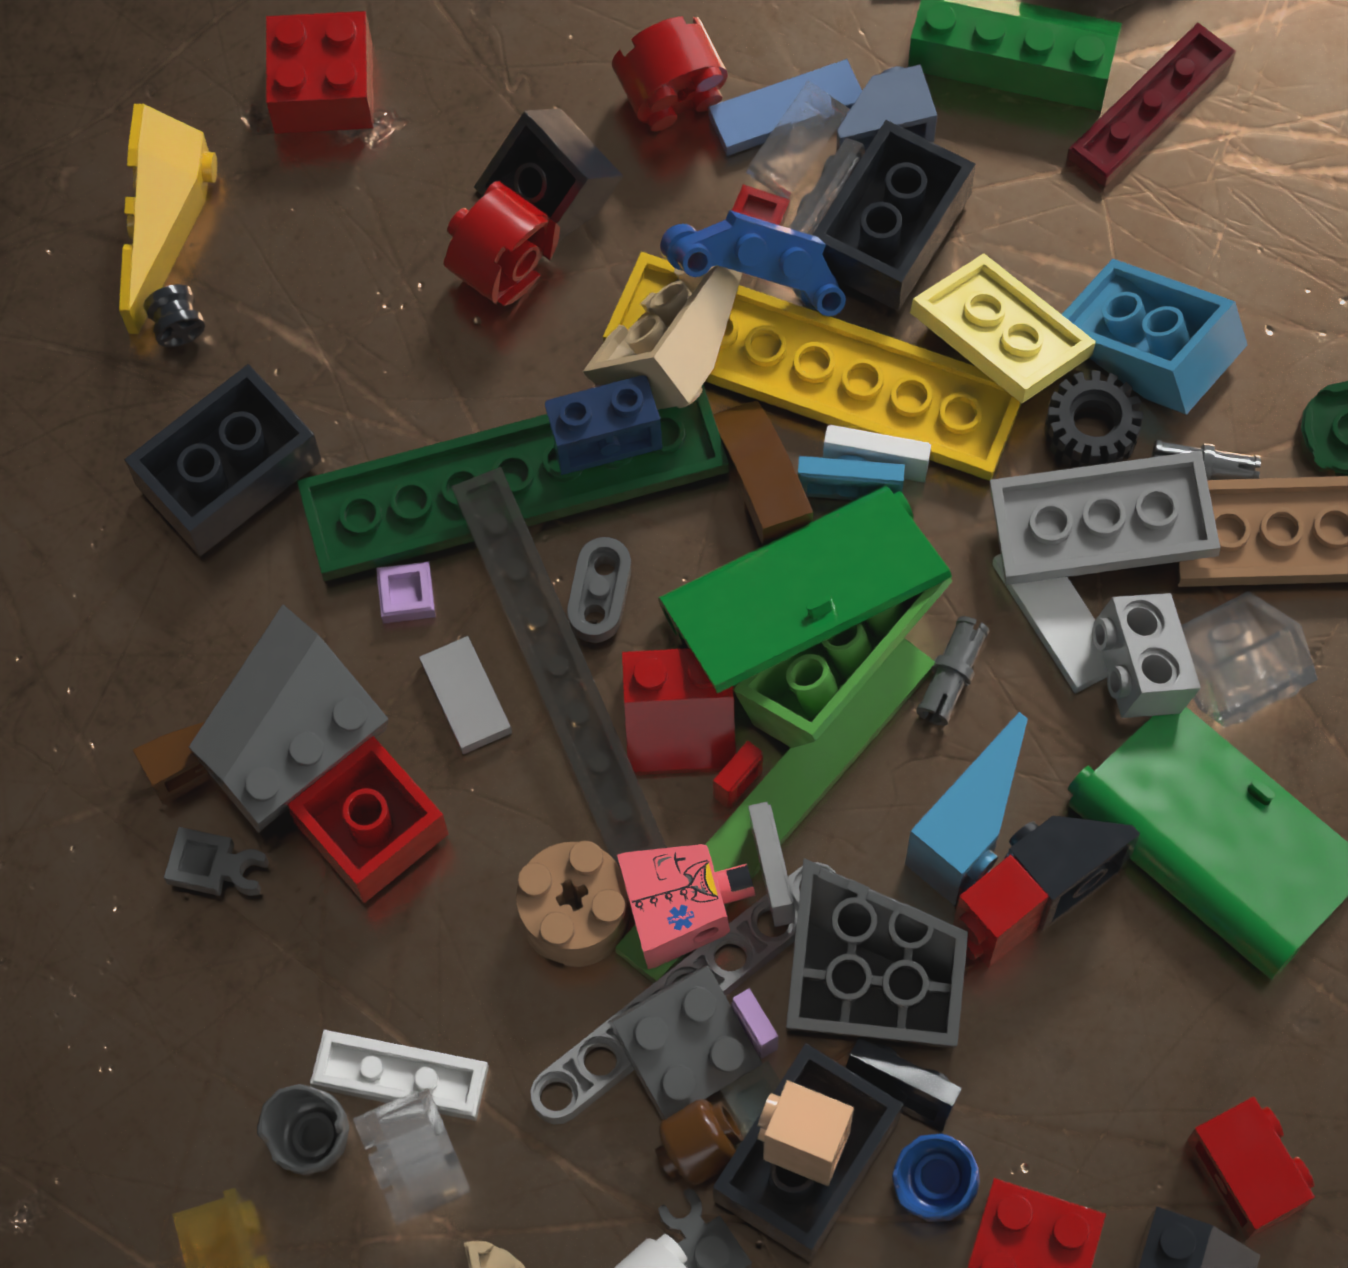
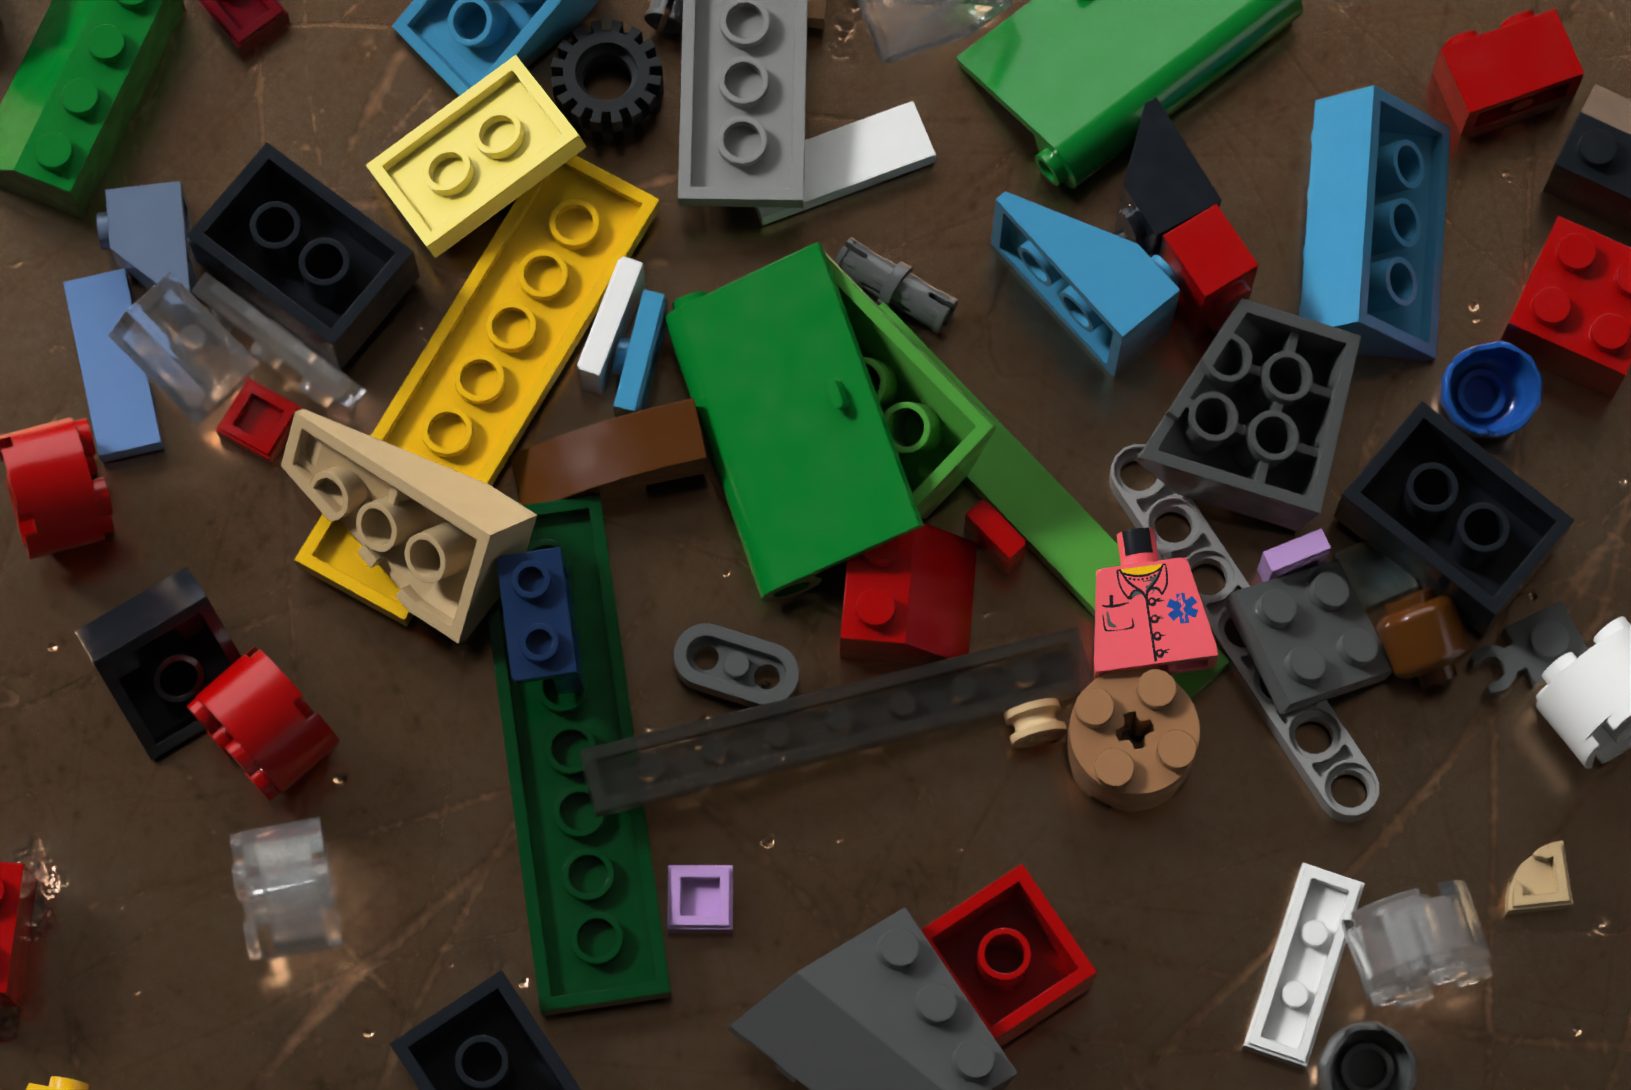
camera: 85 degrees left, 5 degrees up
light grey tile [419,636,512,754] -> none
blue plate [660,210,846,316] -> none
light grey tile [748,802,796,927] -> none
light nougat brick [757,1080,854,1186] -> none
black plate [845,1037,962,1132] -> none
light grey brick [1093,593,1201,718] -> none
none -> clear brick [230,817,343,961]
none -> tan bush [1003,698,1067,748]
none -> dark azure slope [1299,85,1451,361]

